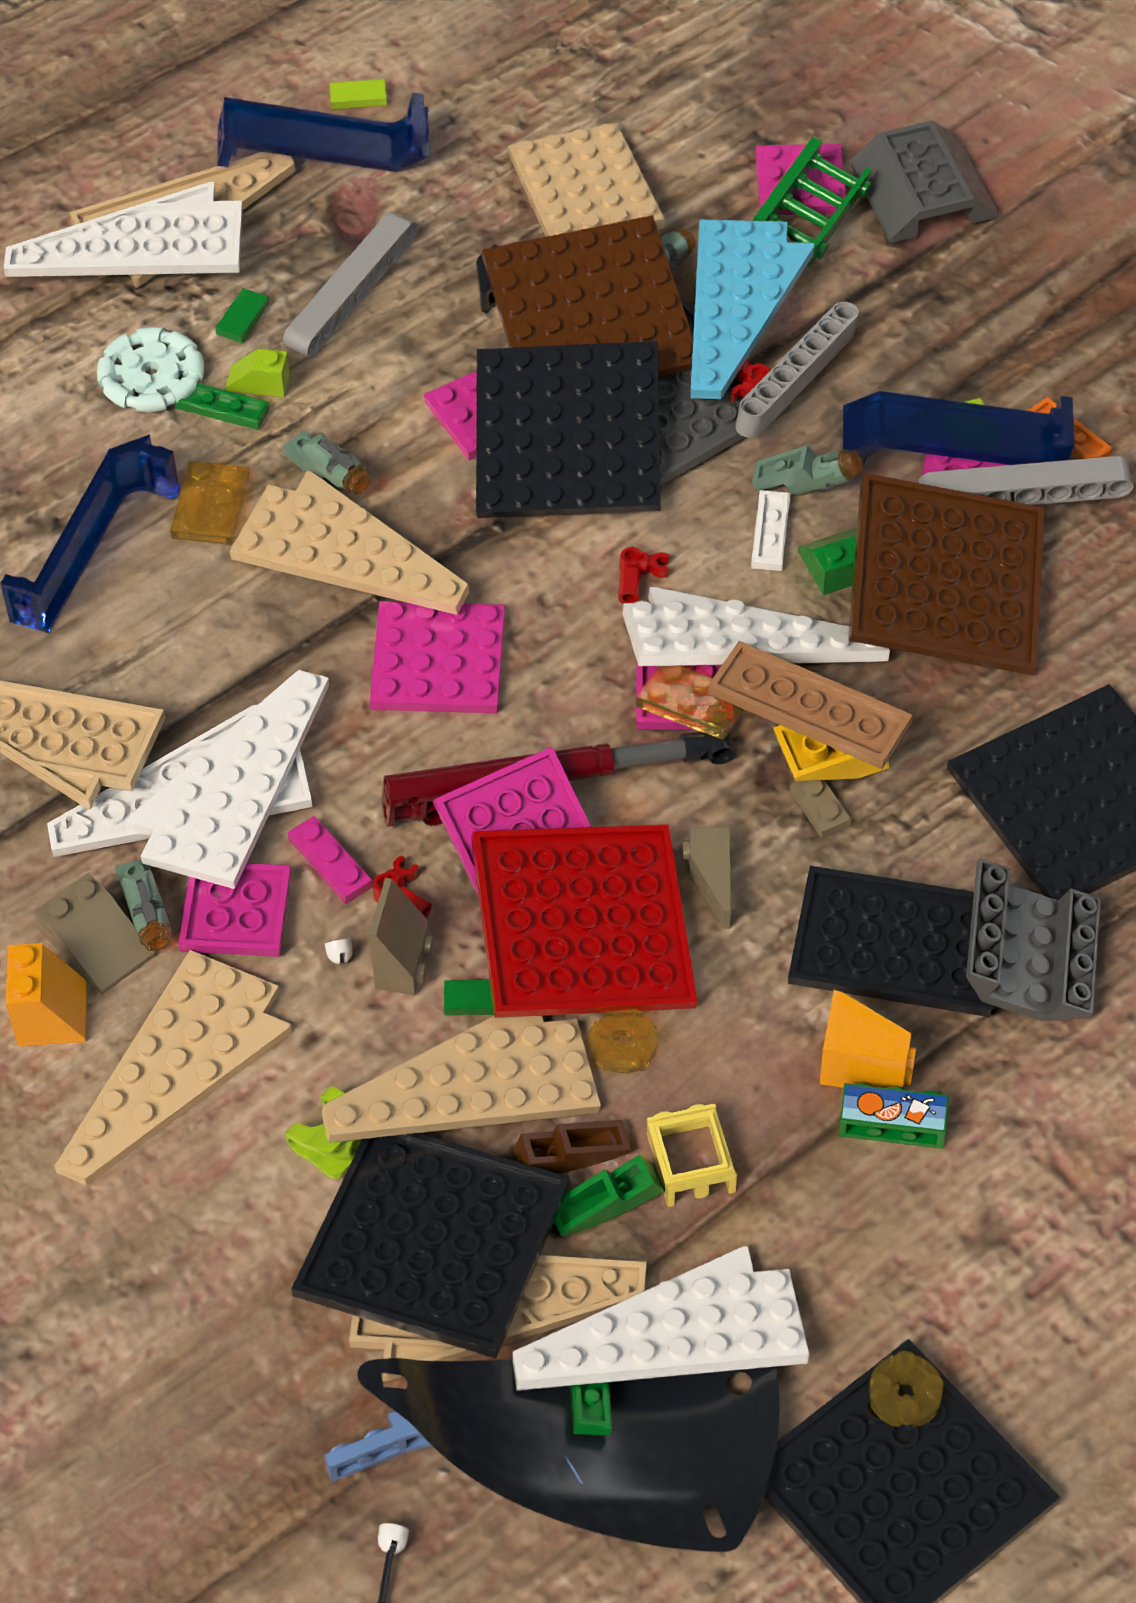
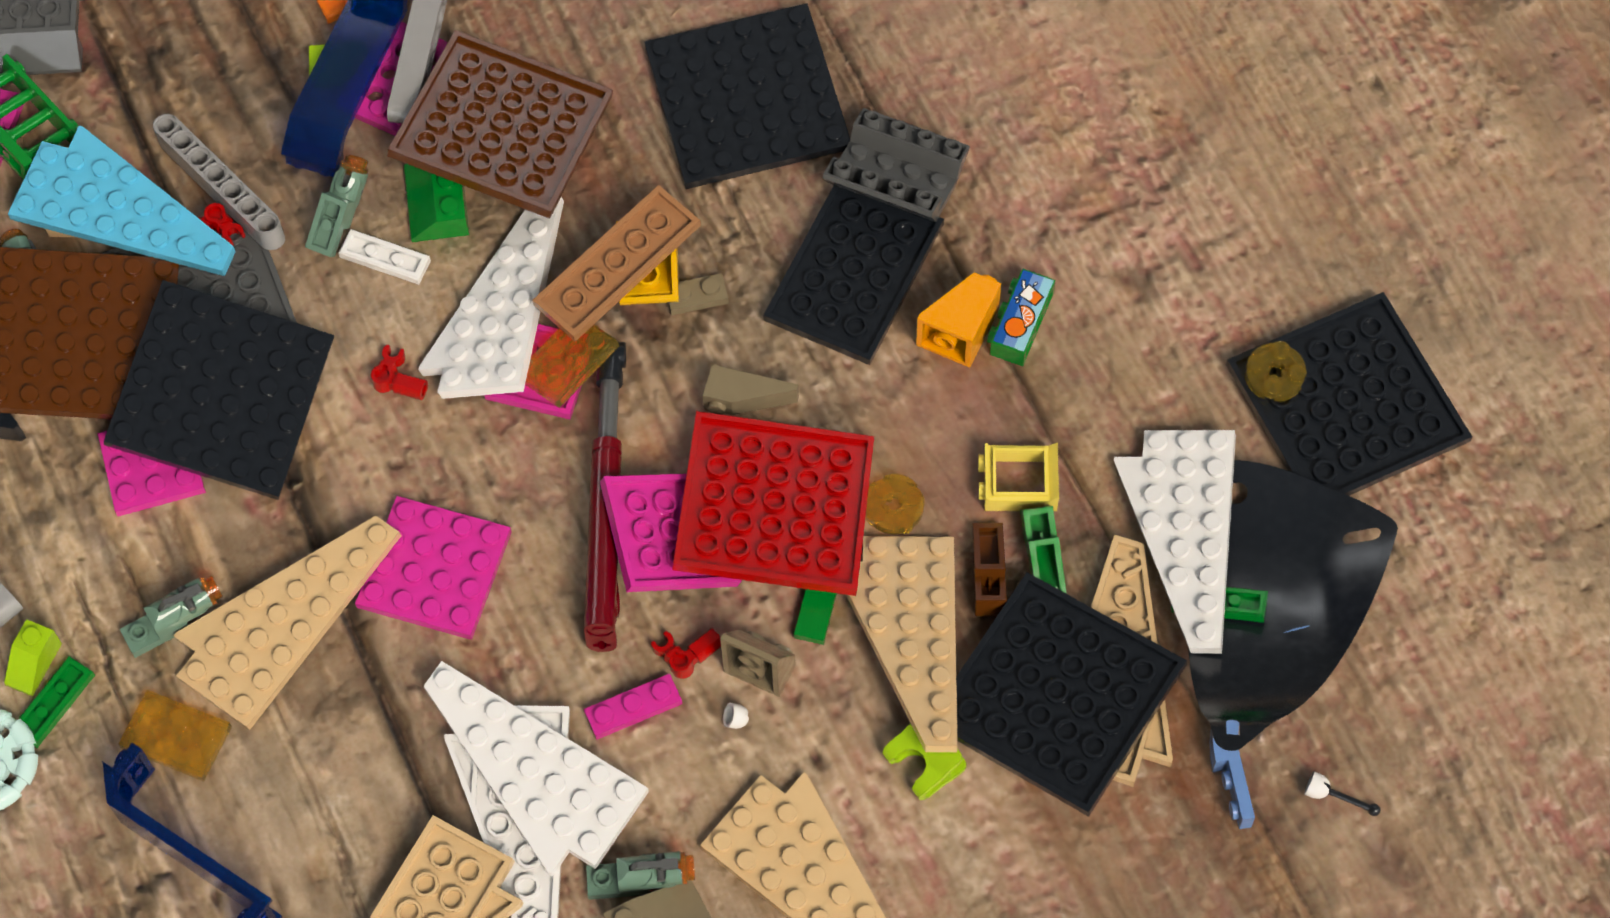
camera: 75 degrees left, 10 degrees up
dark pink plate [178,863,292,957] -> none

